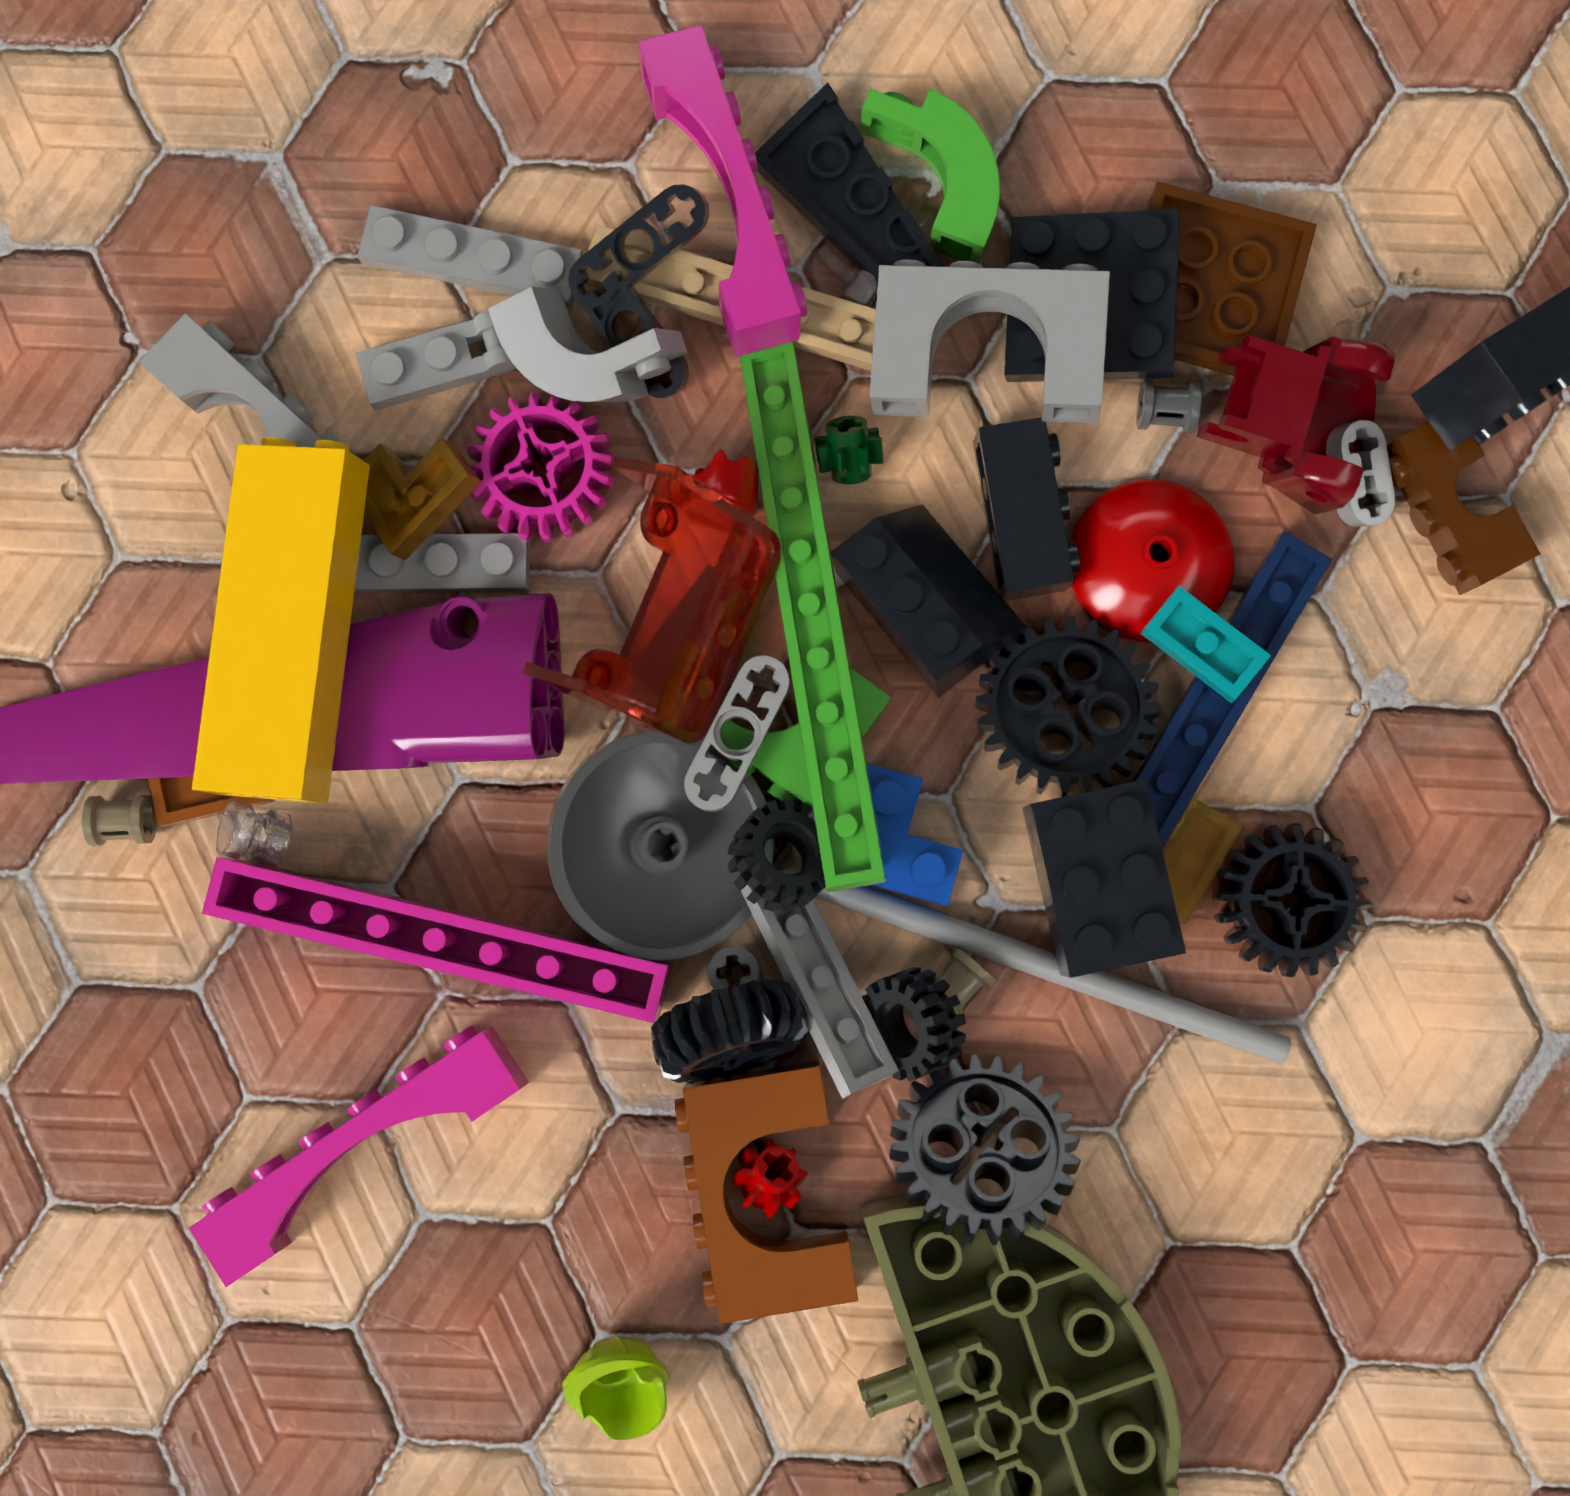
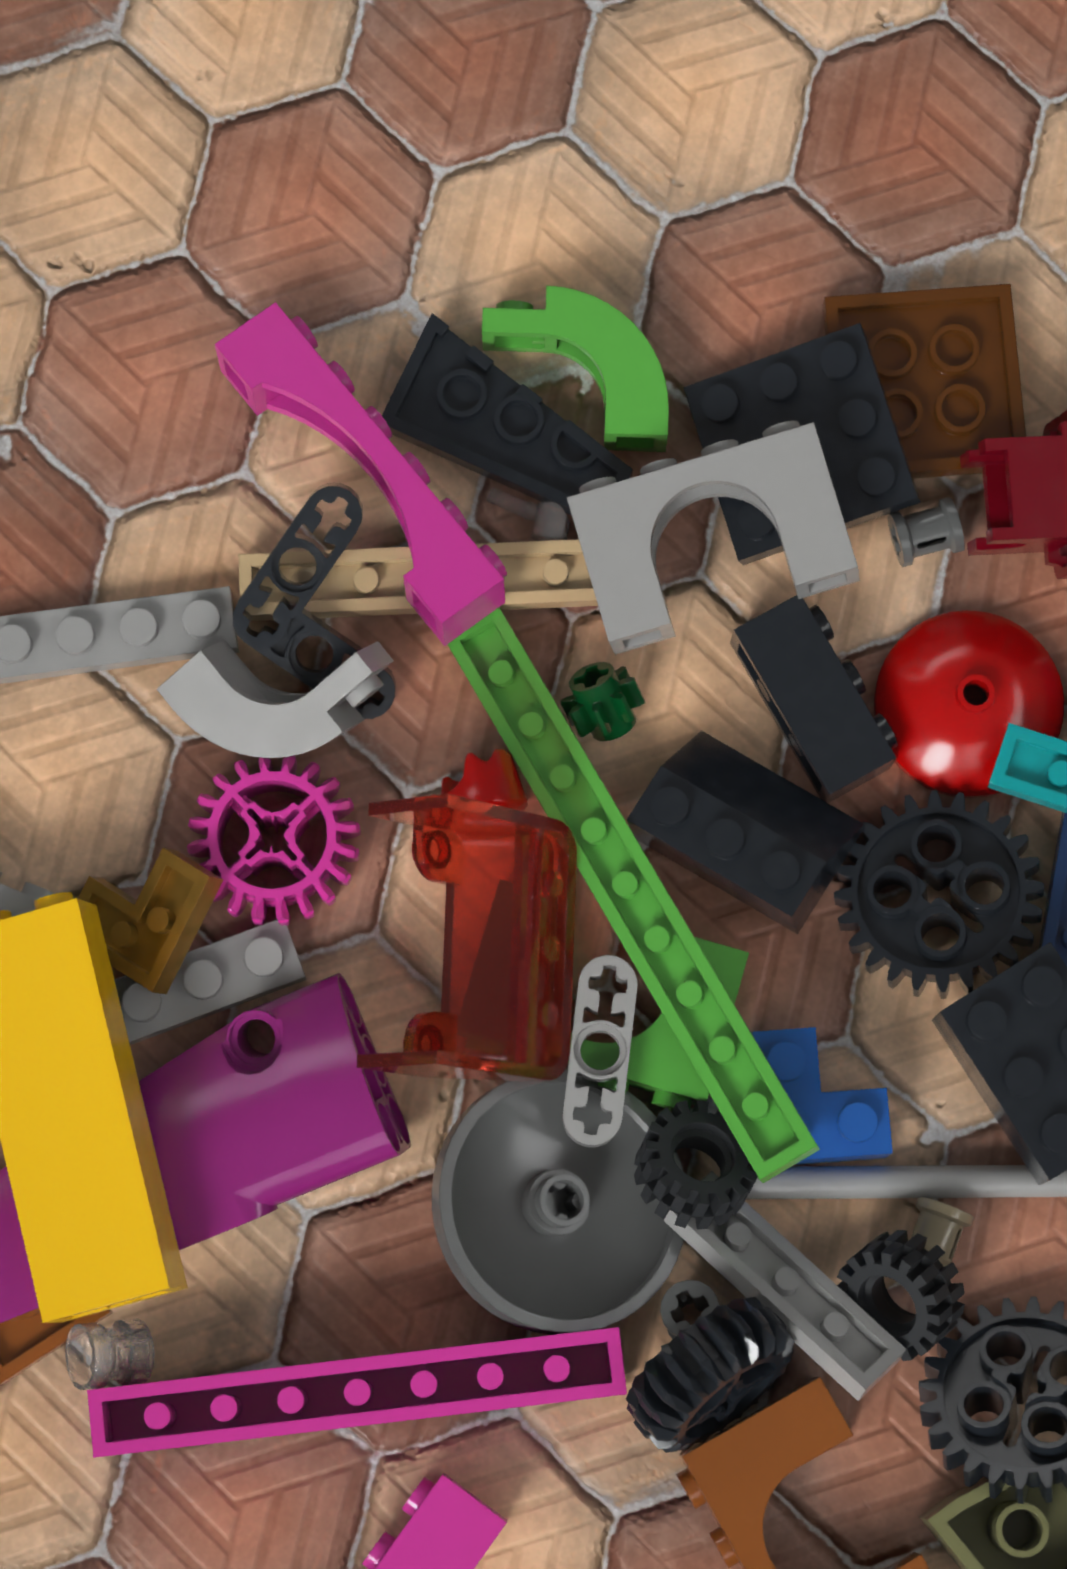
camera: 25 degrees left, 5 degrees down
light grey plate [356,311,516,411] -> none
red gear [731,1139,808,1218] -> none

